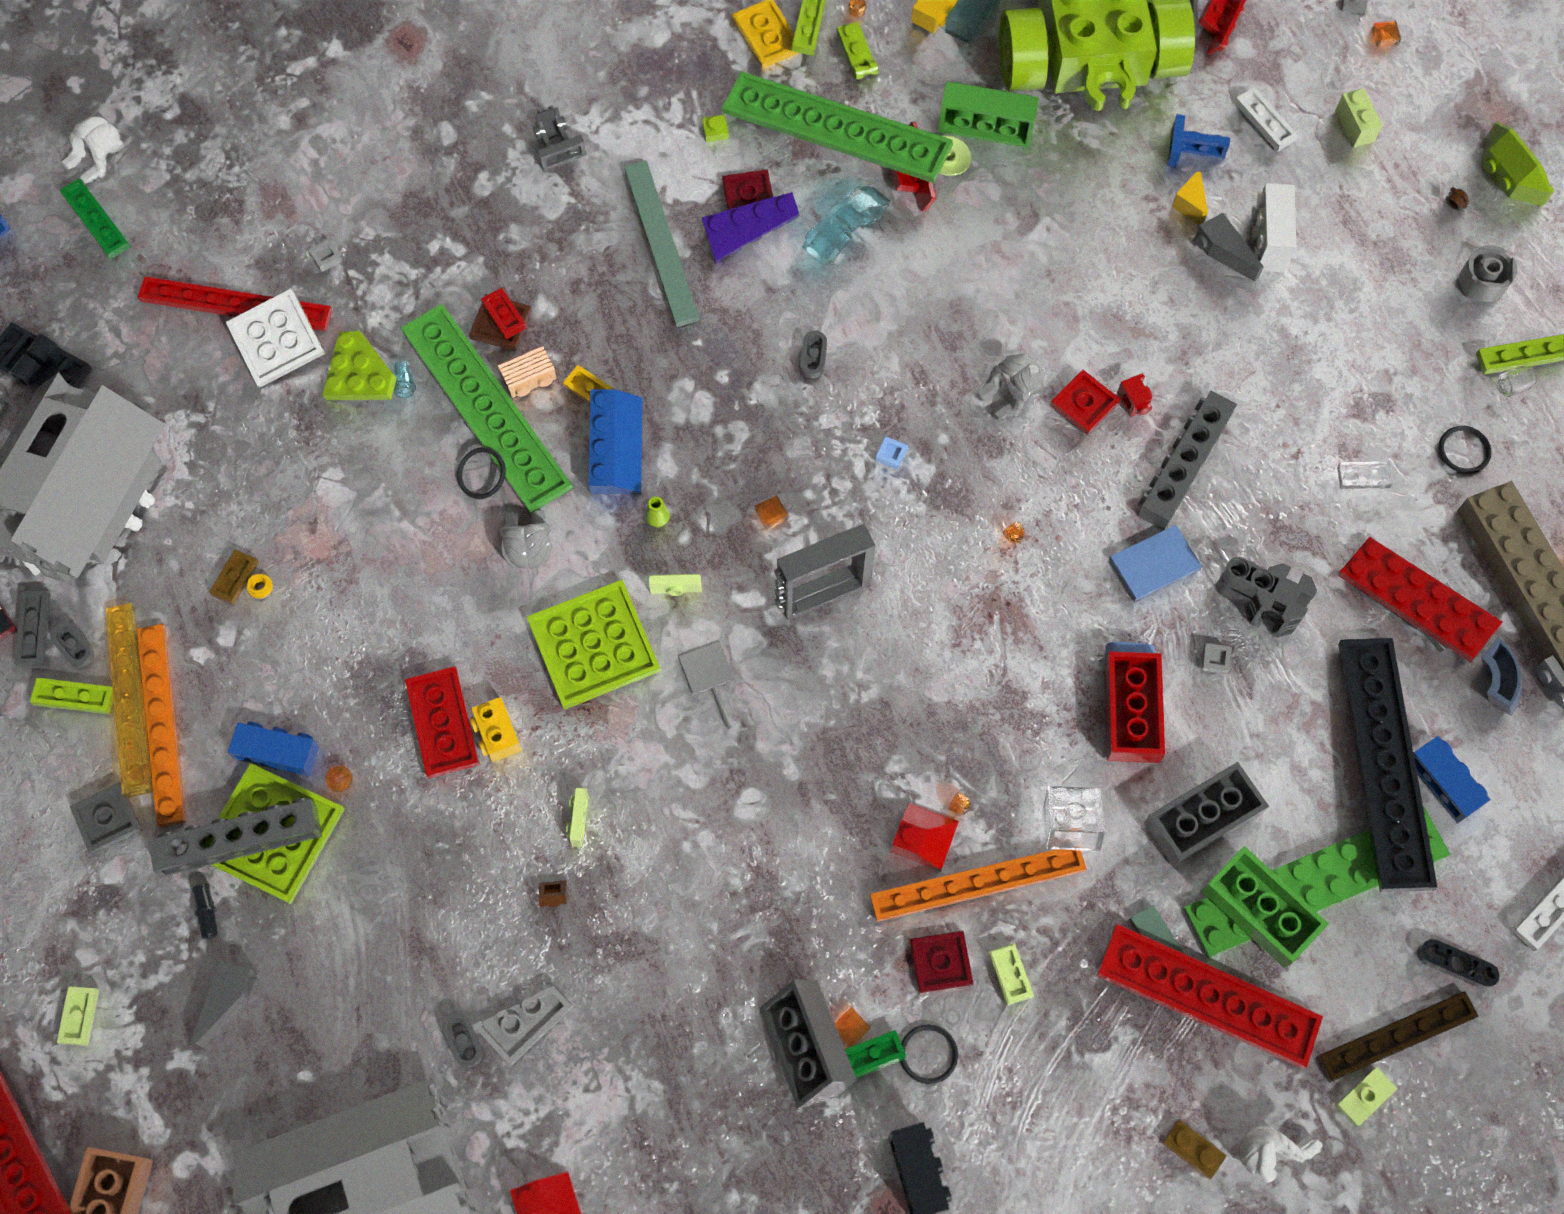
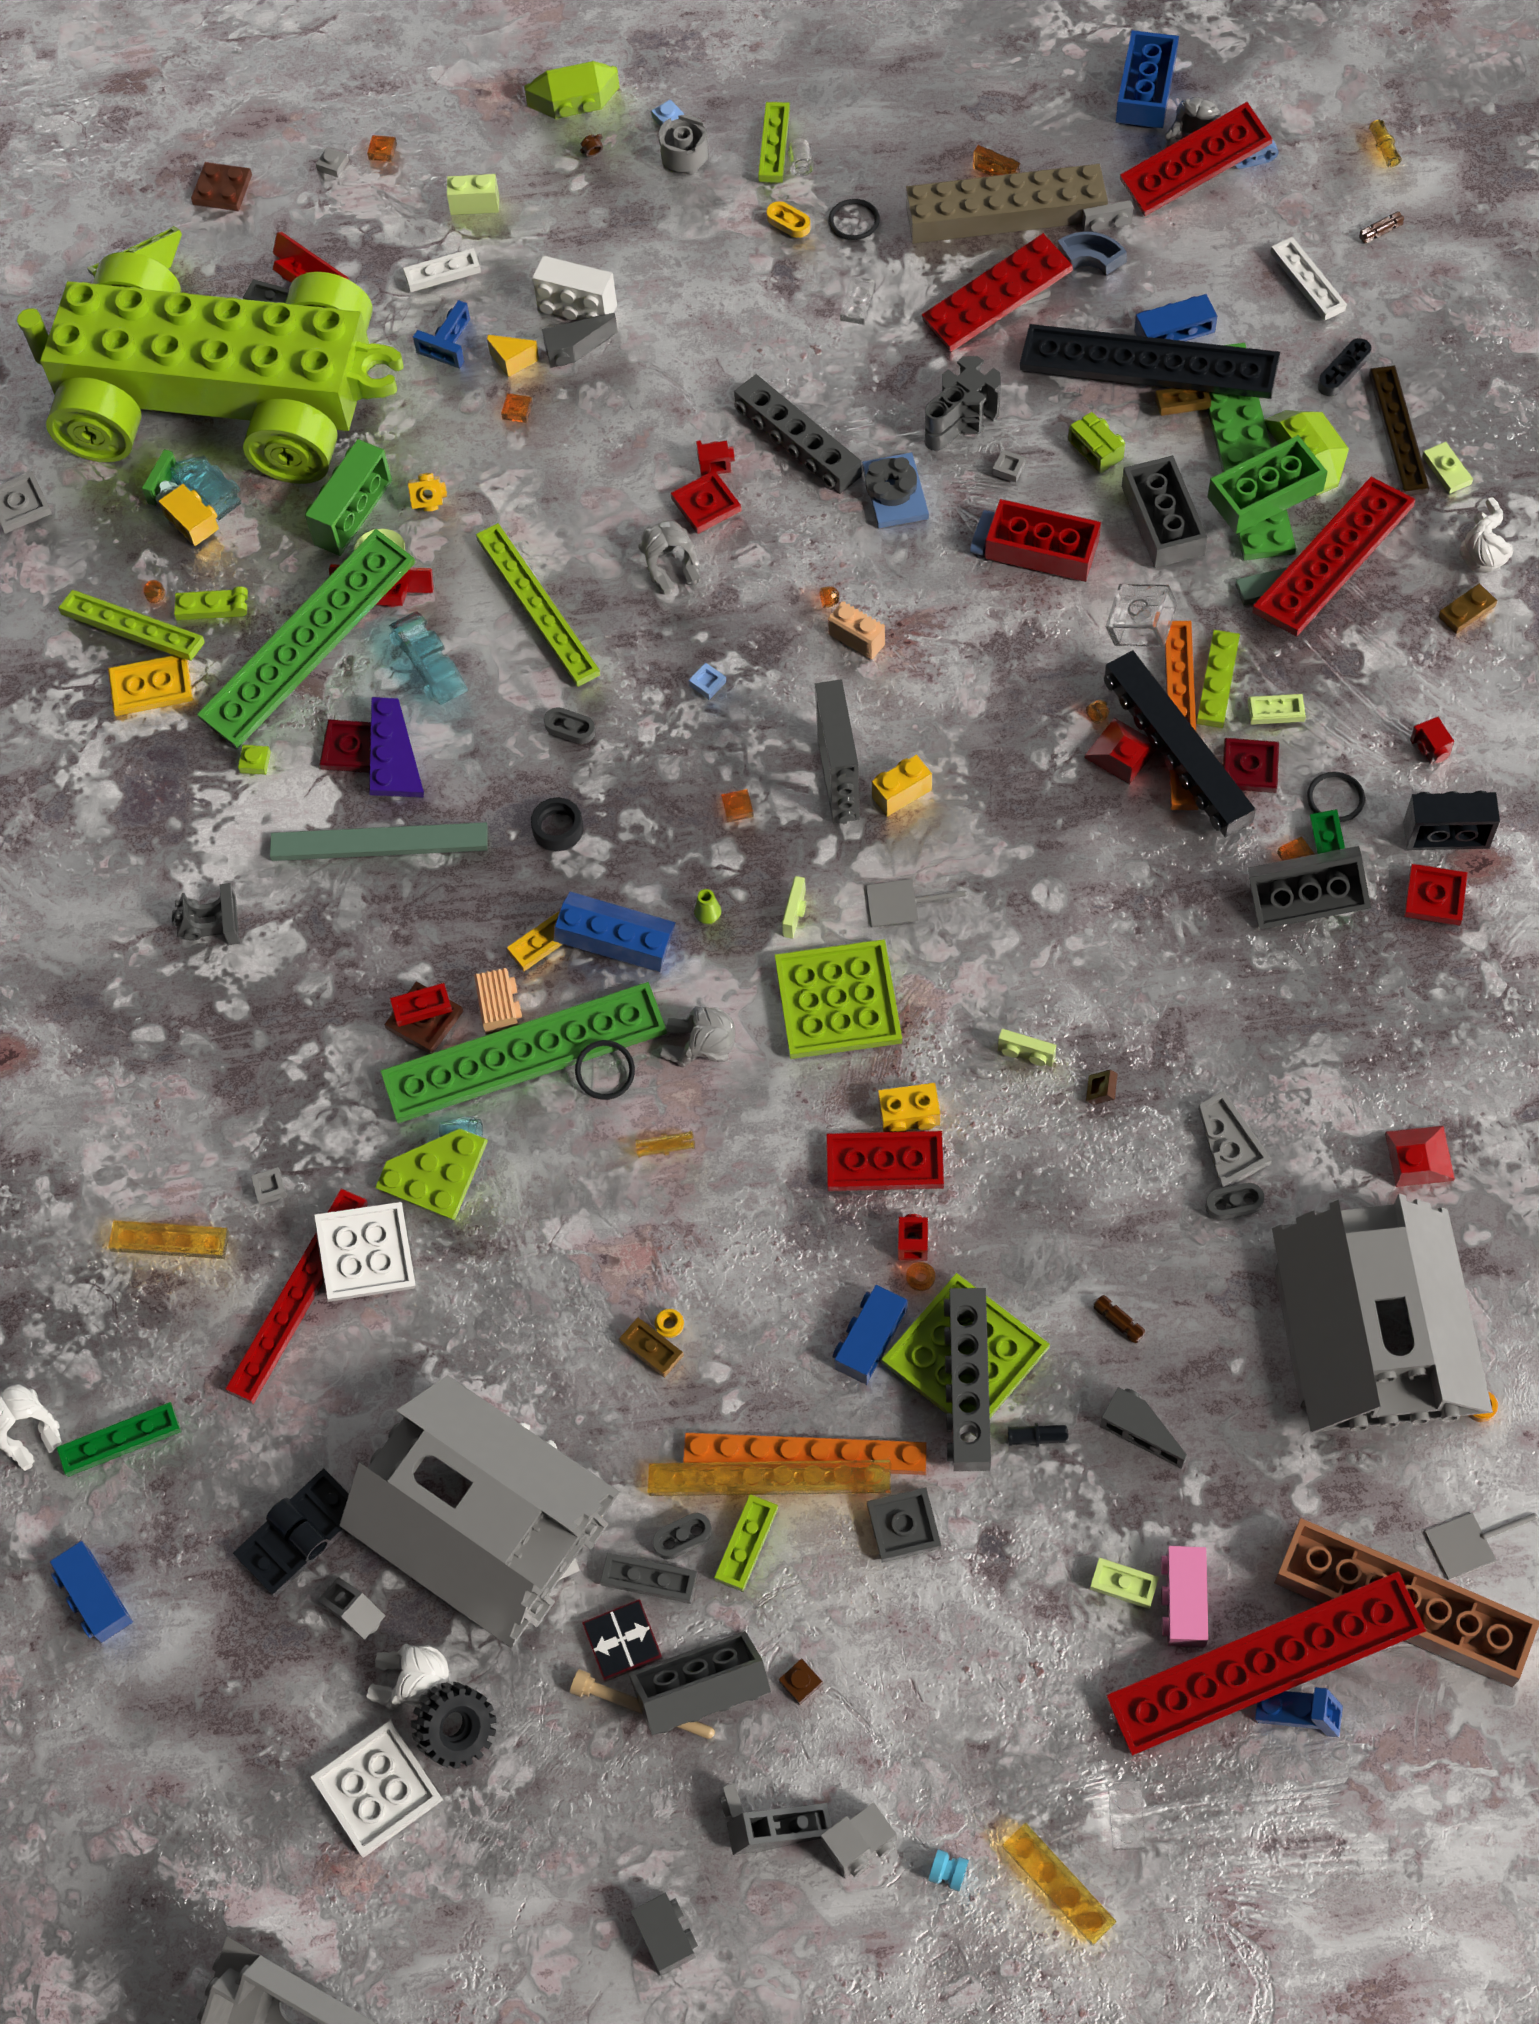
camera: 70 degrees left, 5 degrees down
none -> clear yellow plate [108,1220,230,1259]
none -> yellow brick [408,473,447,511]
none -> lime plate [476,523,600,687]
none -> clear orange plate [501,393,533,423]
none -> black tyre [531,797,584,852]
none -> clear yellow pin [635,1131,695,1158]
none -> light blue plate [651,99,684,126]
none -> yellow plate [767,201,811,238]
none -> light nougat brick [828,601,885,659]
none -> dark grey plate [866,457,917,506]
none -> yellow brick [872,754,932,817]
none -> red brick [898,1214,928,1261]
none -> lime brick [1068,412,1125,473]
none -> reddish brown axle [1094,1295,1146,1343]
none -> black brick [1103,650,1256,838]
none -> pearl gold plate [1155,388,1211,416]
none -> bright pink brick [1161,1546,1208,1647]
none -> lime plate [1196,630,1240,728]
none -> lime wedge [1264,410,1349,496]
none -> red plate [1404,864,1468,926]
none -> red brick [1410,716,1455,763]

